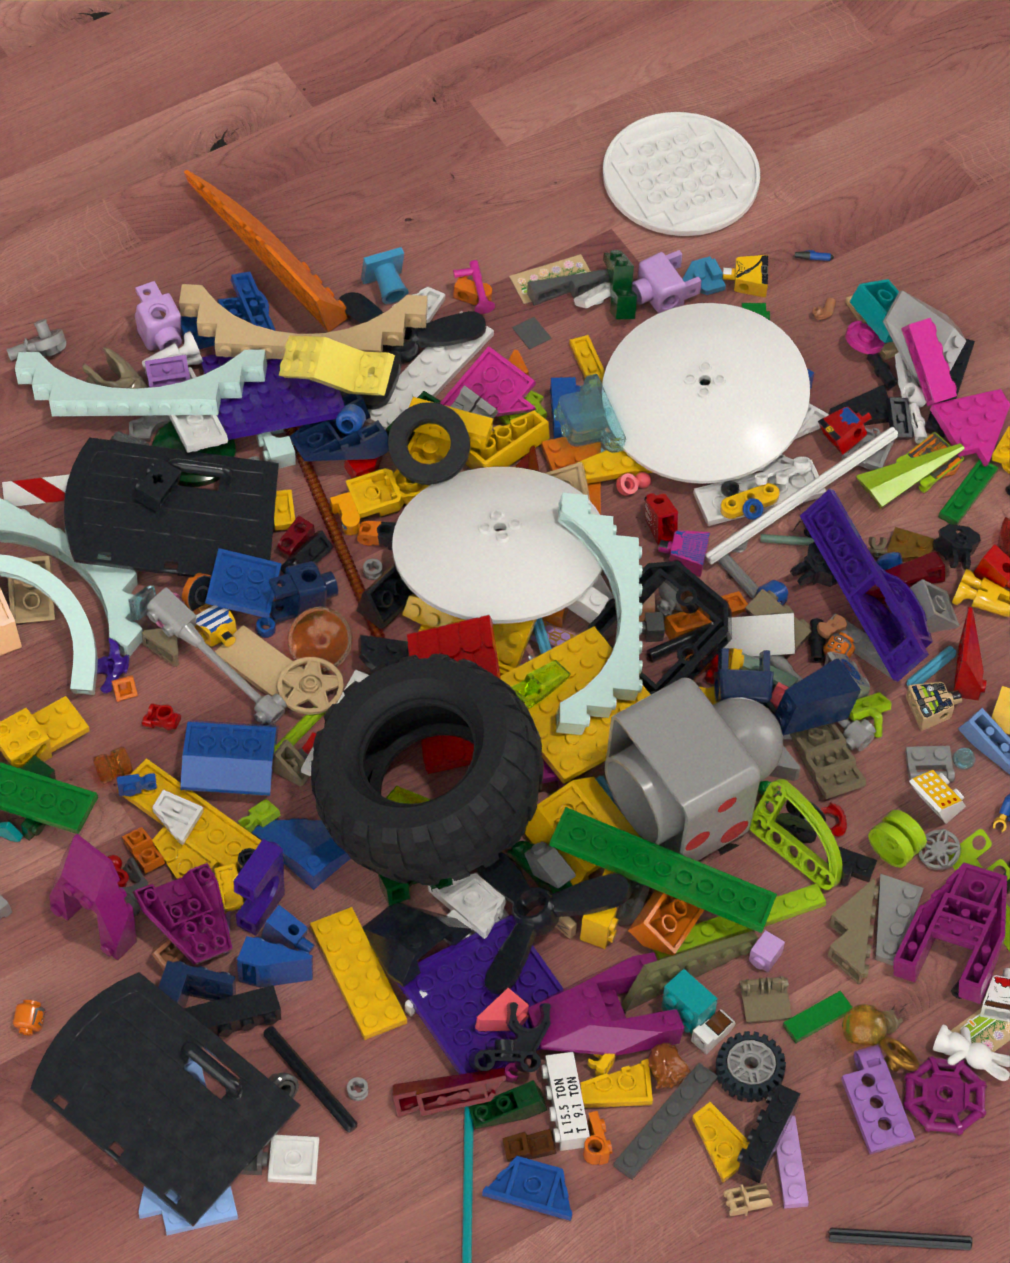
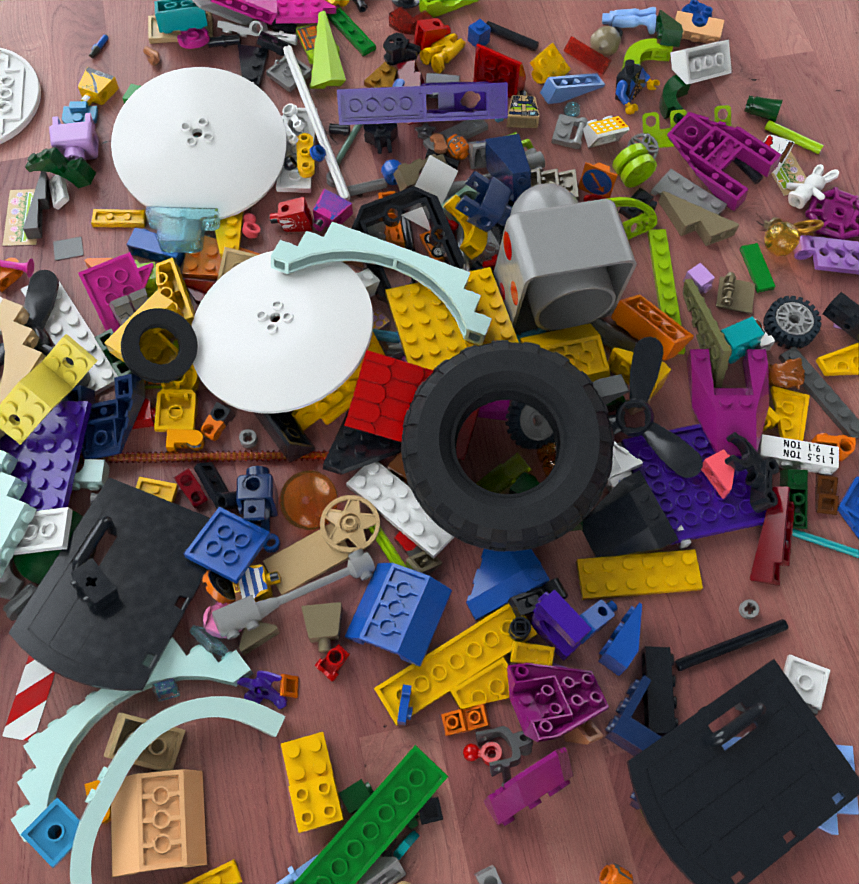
camera: 70 degrees left, 10 degrees up
clear orange wheel [93,746,133,784] -> none
white wing [152,790,203,845] -> none
lime plate [238,799,281,833] -> none
dark grey brick [269,1072,299,1098] -> none
blue head [336,404,366,435] -> none
clear neon green slope [511,660,571,709] -> none
green plate [549,807,777,933] -> none
red torso [818,407,872,455] -> none
none -> clear tile [152,678,180,702]
none -> dark tan torso [302,602,343,653]
none -> flat silver plate [415,123,436,140]
none -> black plate [418,796,443,825]
none -> black plate [507,578,568,617]
none -> piece [578,162,618,198]

